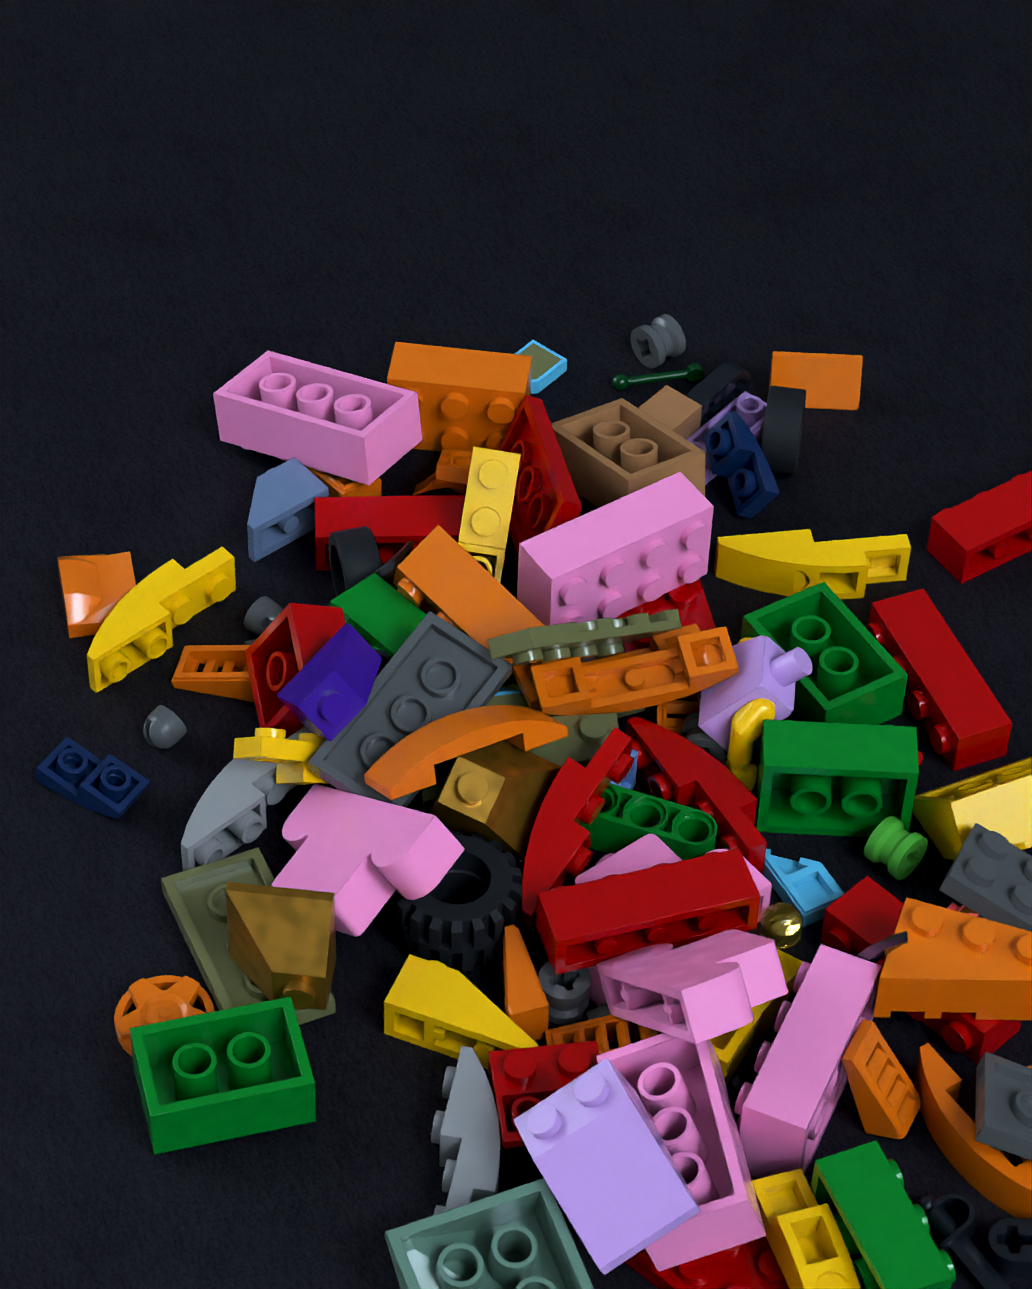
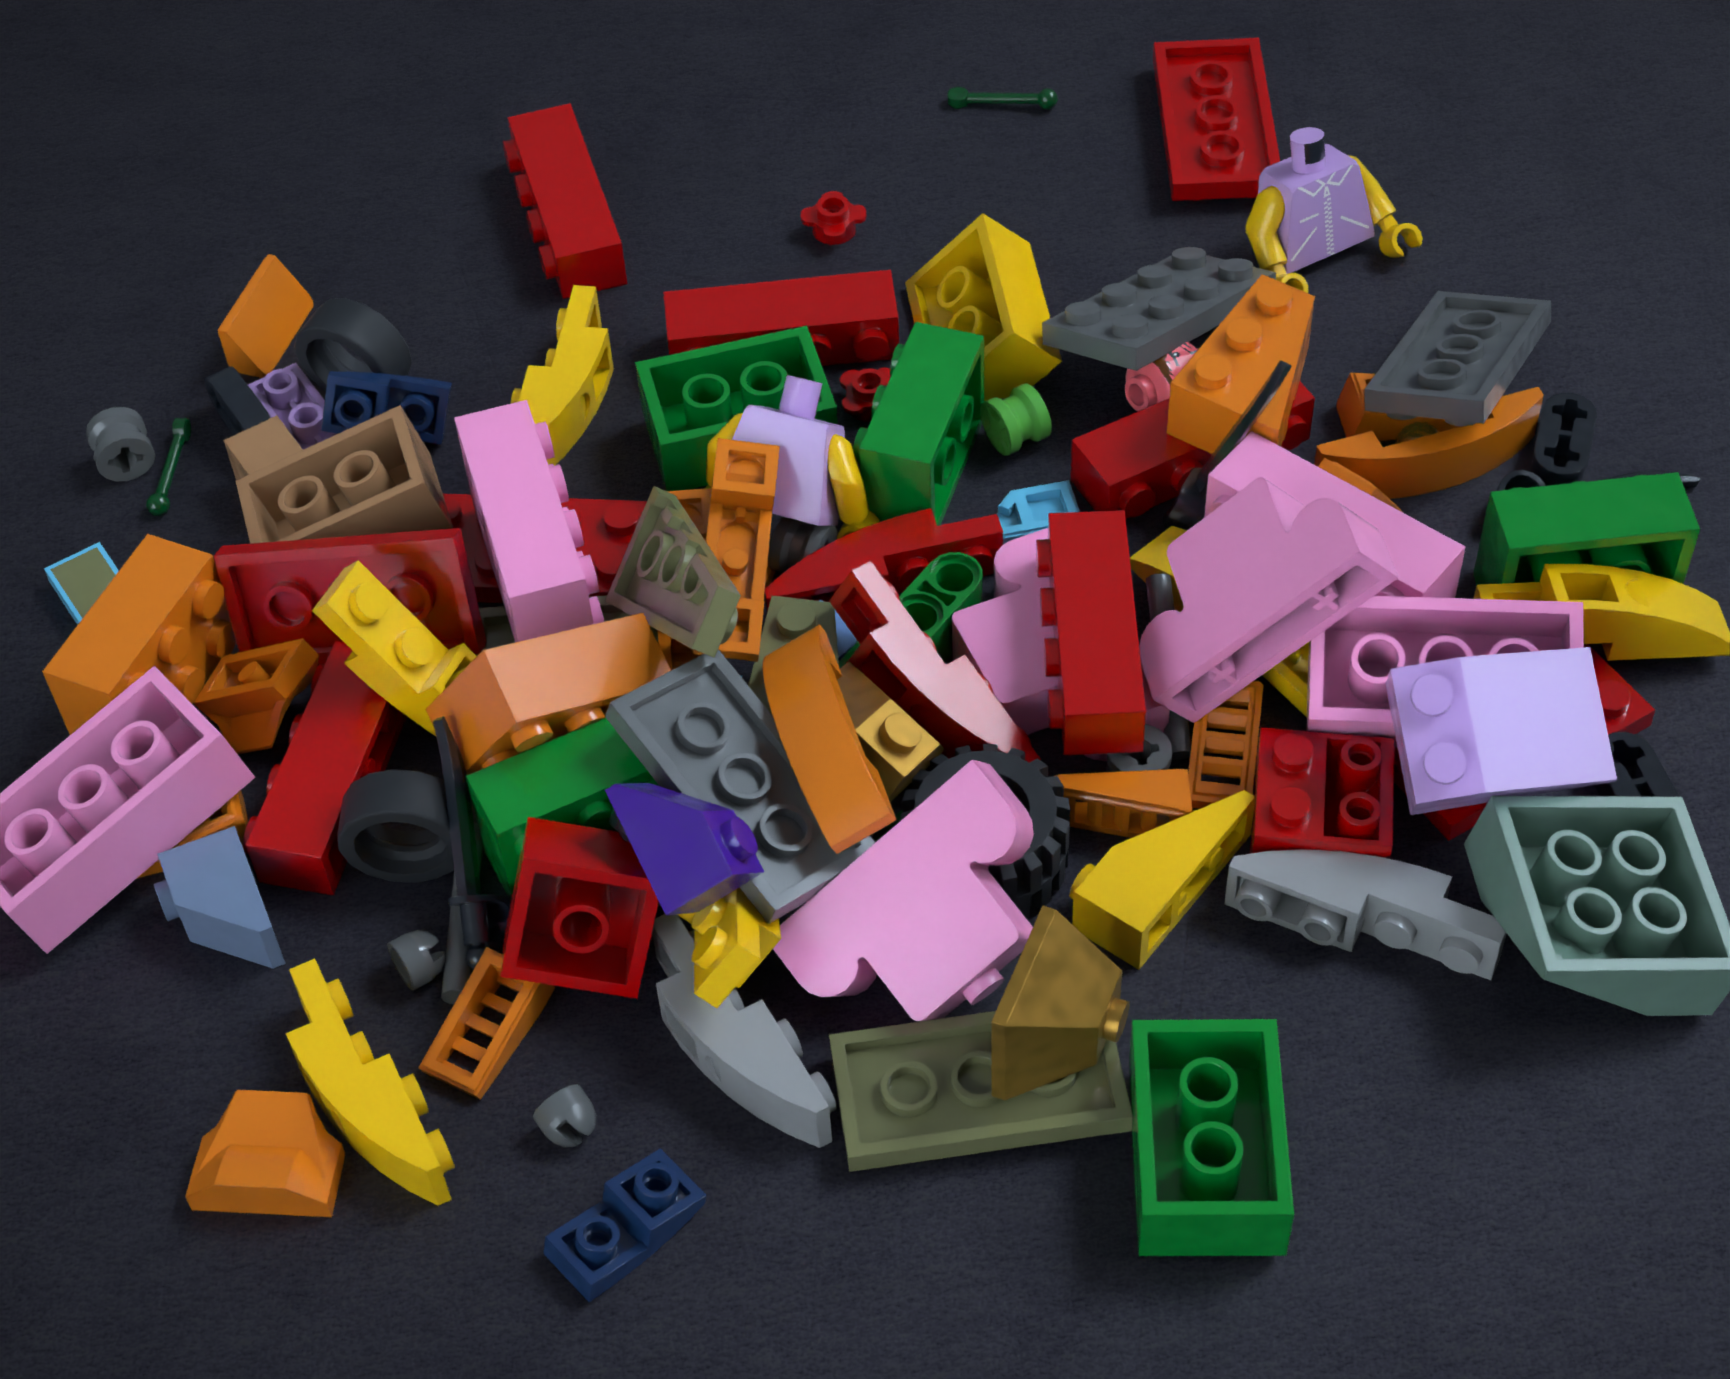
camera: 70 degrees left, 5 degrees up
orange wheel [114,975,215,1056] -> none

